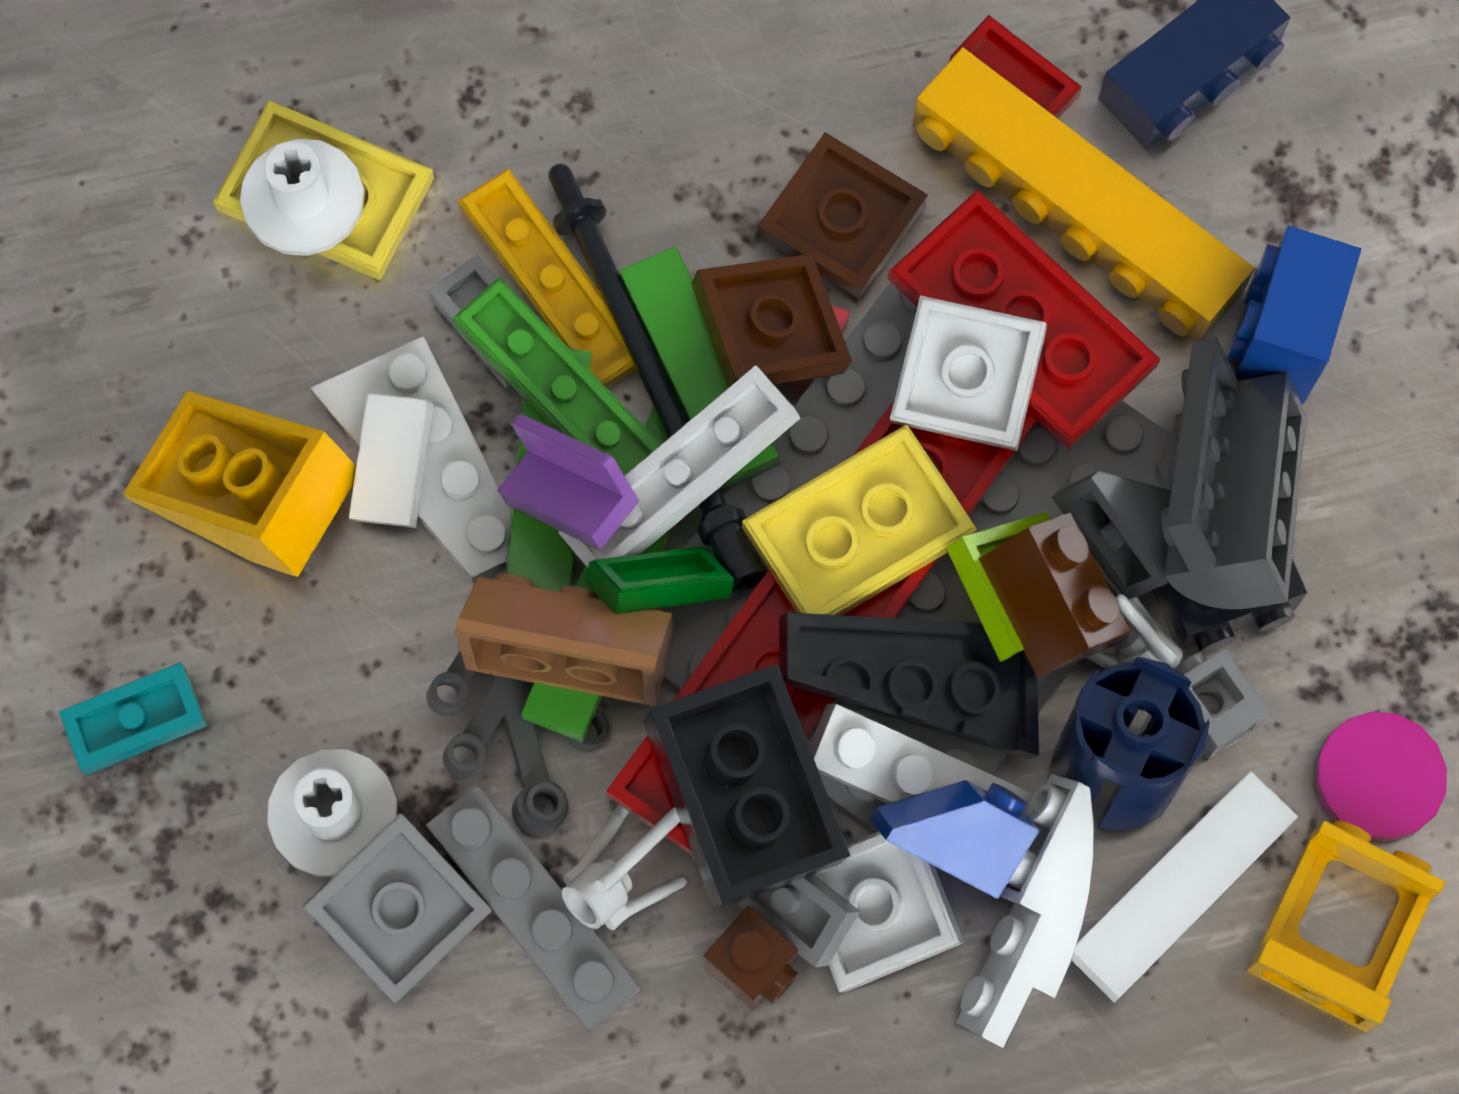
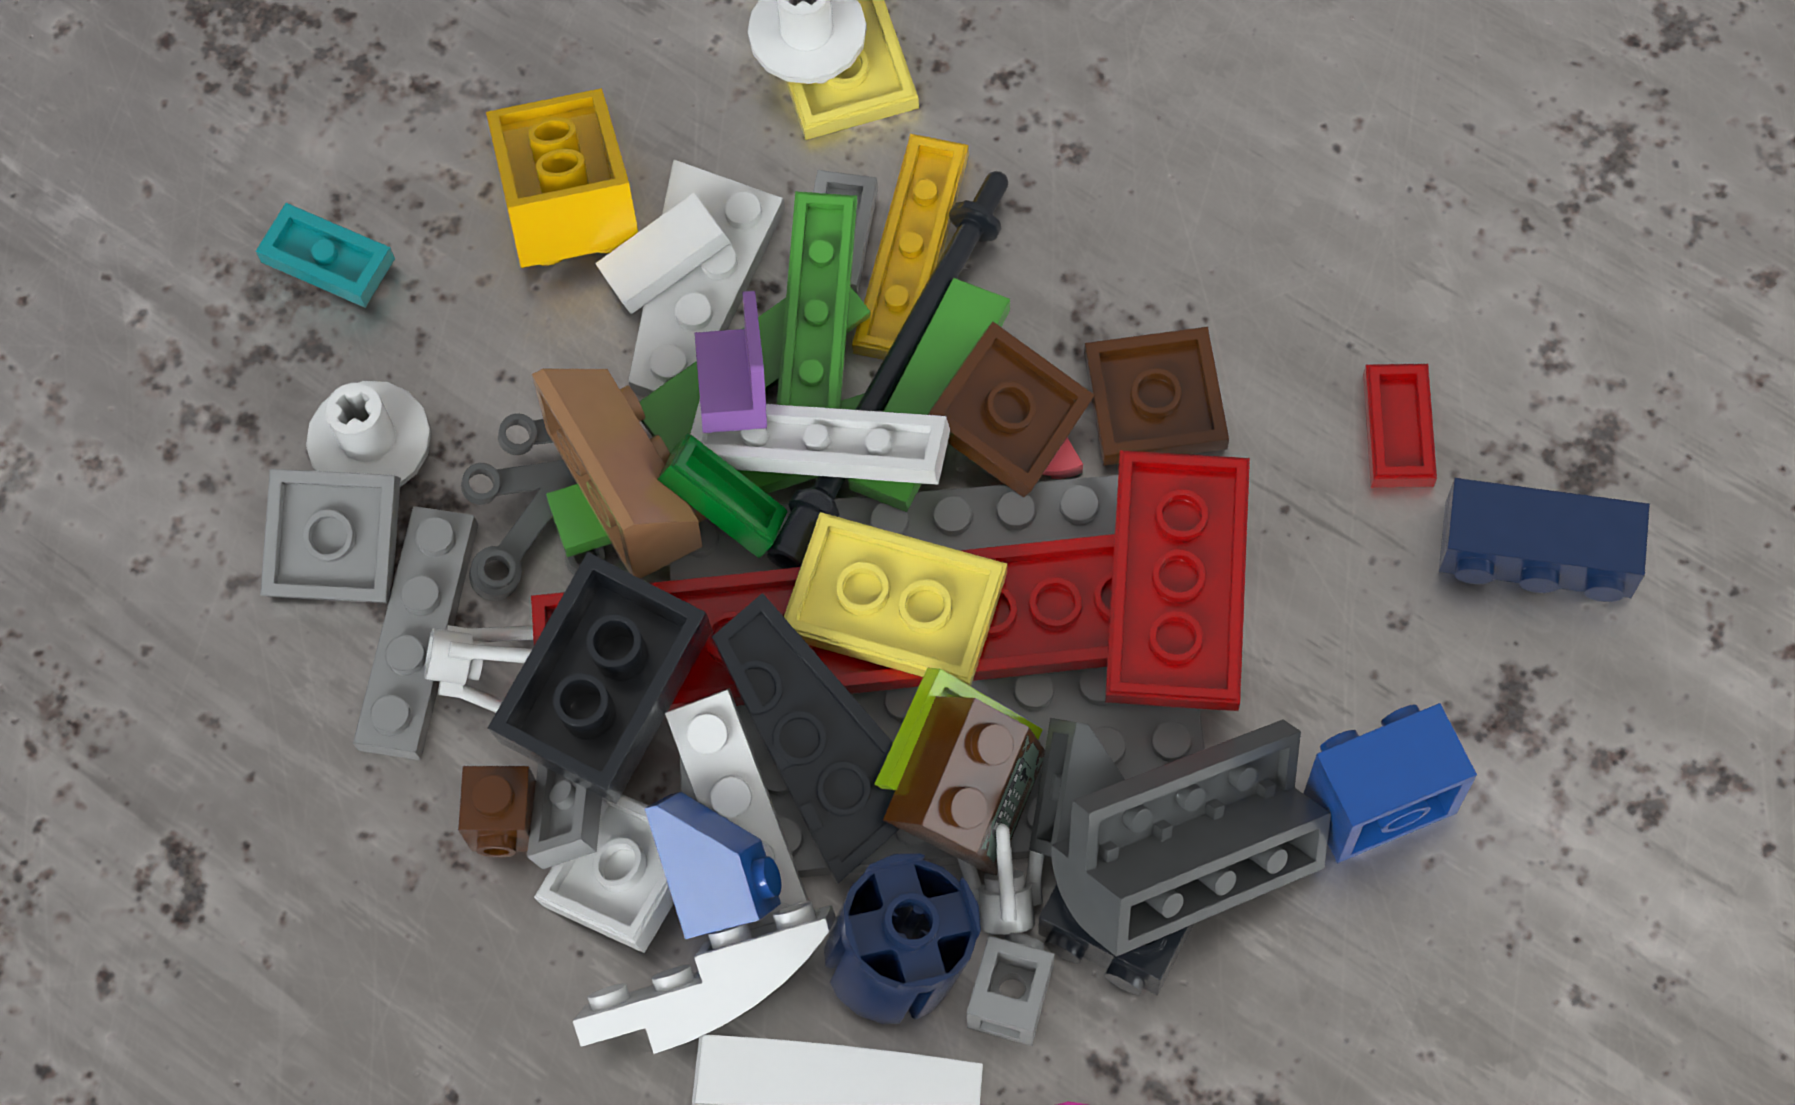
camera: 55 degrees right, 5 degrees down
white tile [890,296,1047,451] -> none
yellow brick [912,47,1255,341] -> none

